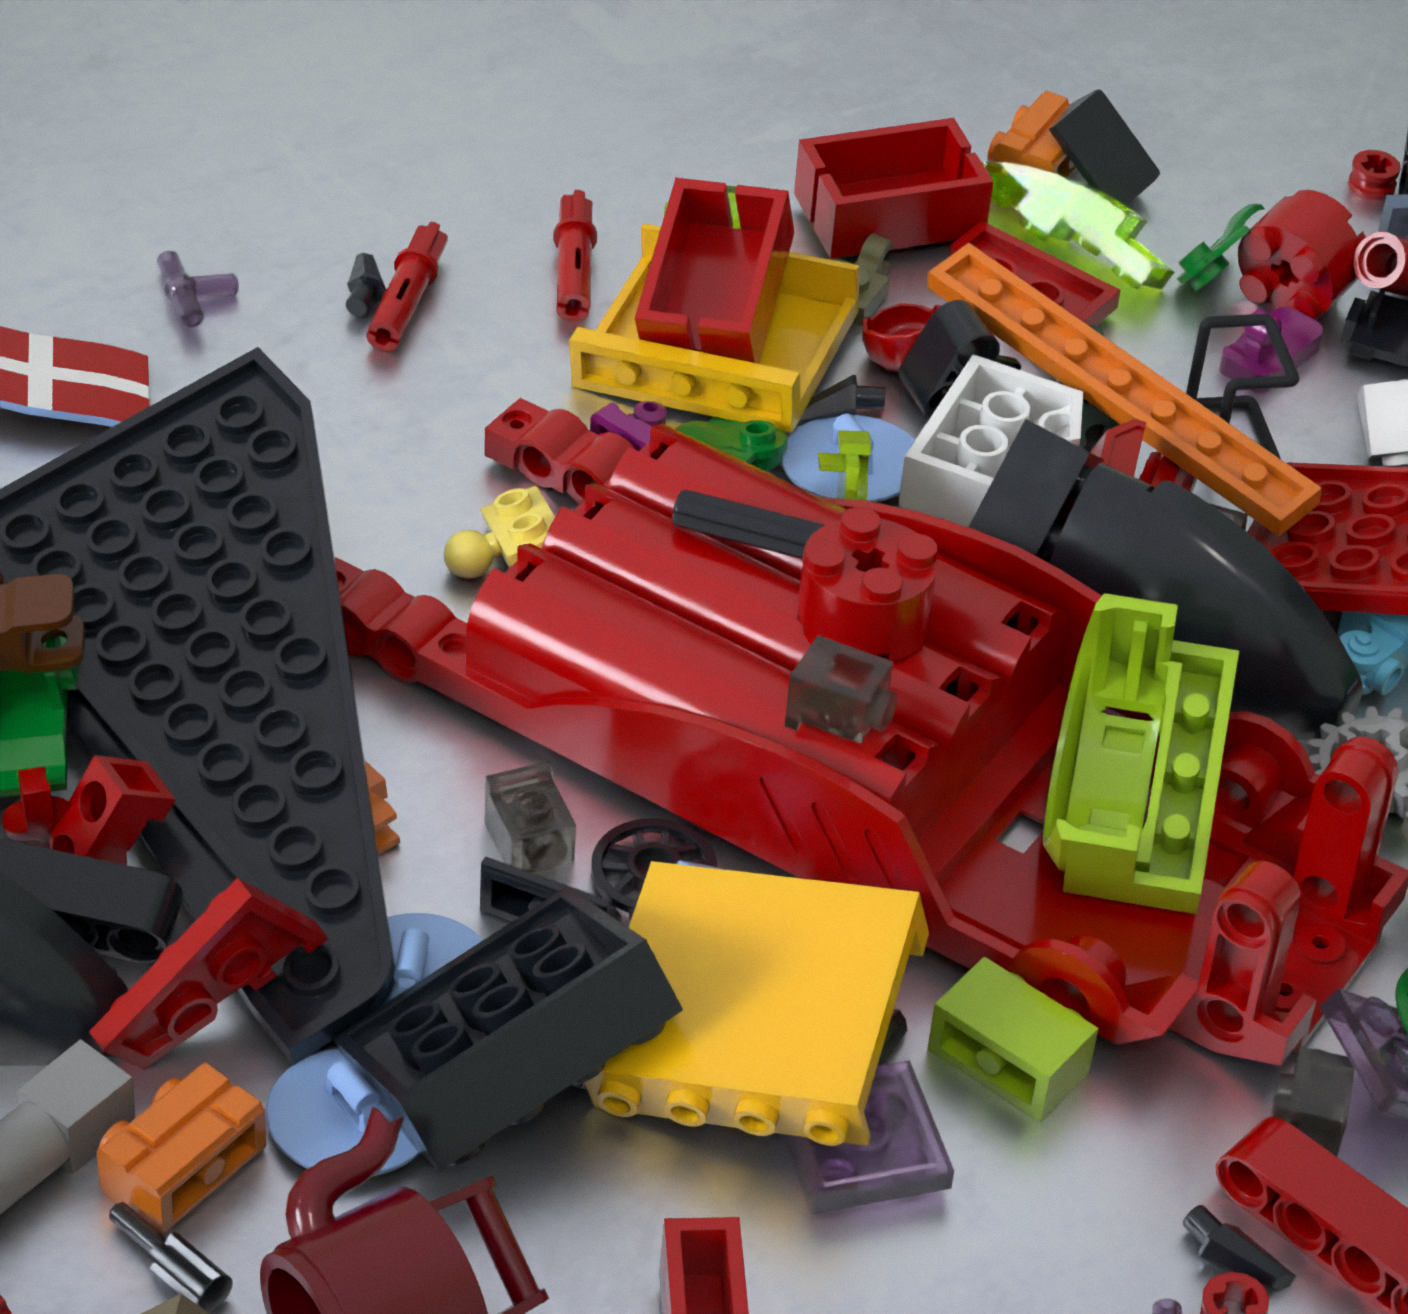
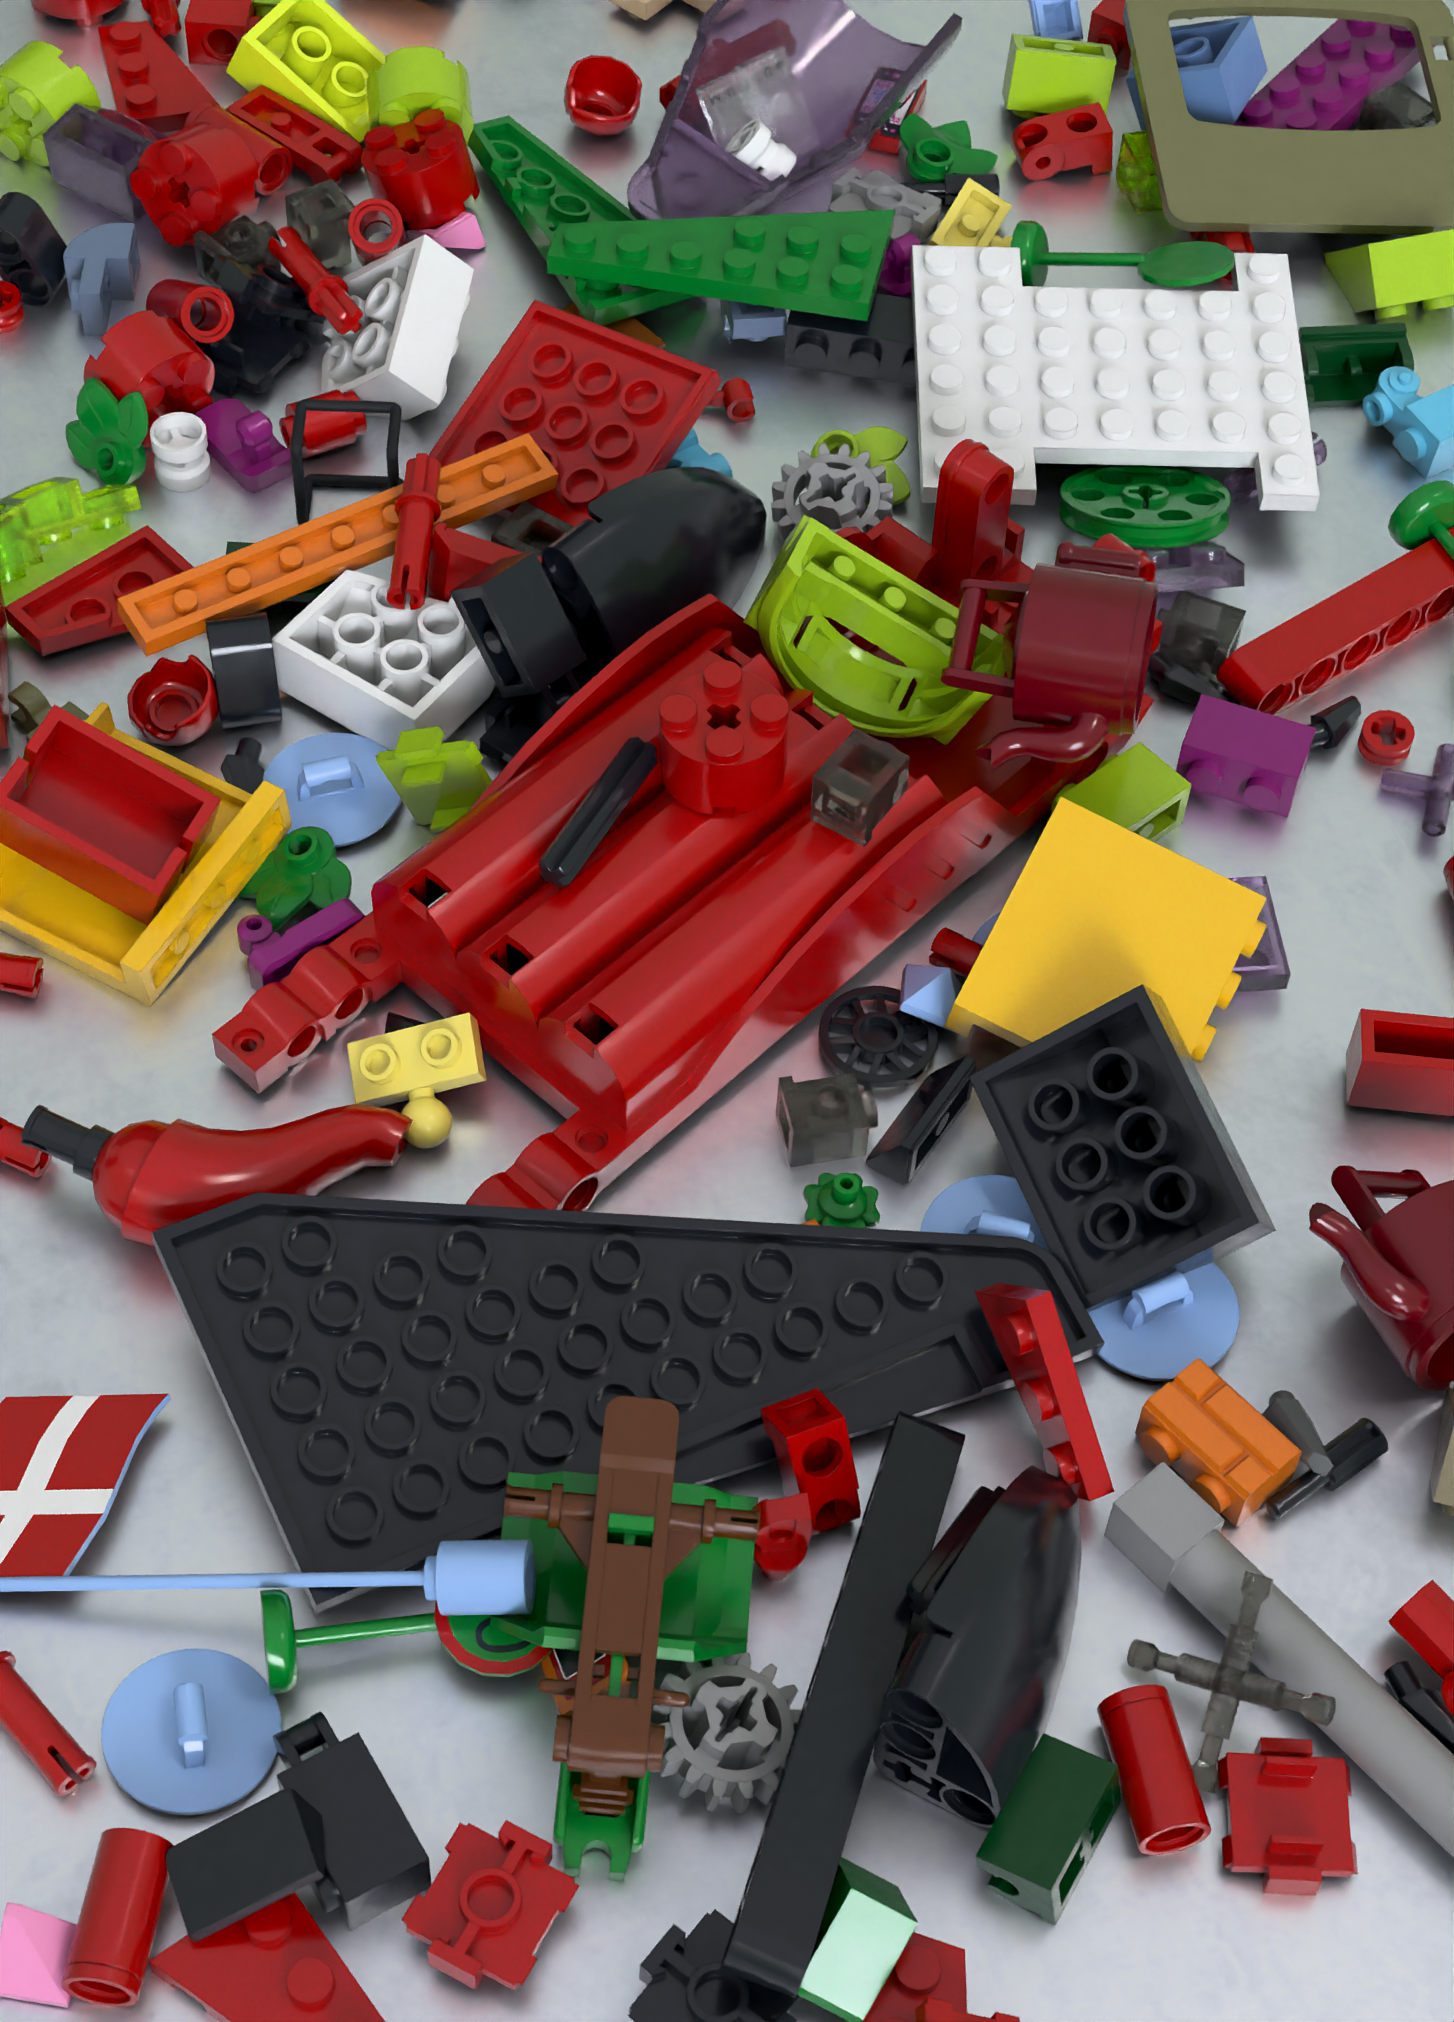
camera: 80 degrees left, 10 degrees up
none -> red animal [21,1104,413,1247]
none -> white wheel [150,412,211,492]
none -> red brick [279,389,367,459]
none -> red axle [386,453,442,610]
none -> green plant [803,1173,880,1228]
none -> dark red piece [940,540,1158,772]
none -> black bar [1147,652,1235,706]
none -> magenta brick [1176,694,1316,818]
none -> dark grey bar [1262,1390,1334,1476]

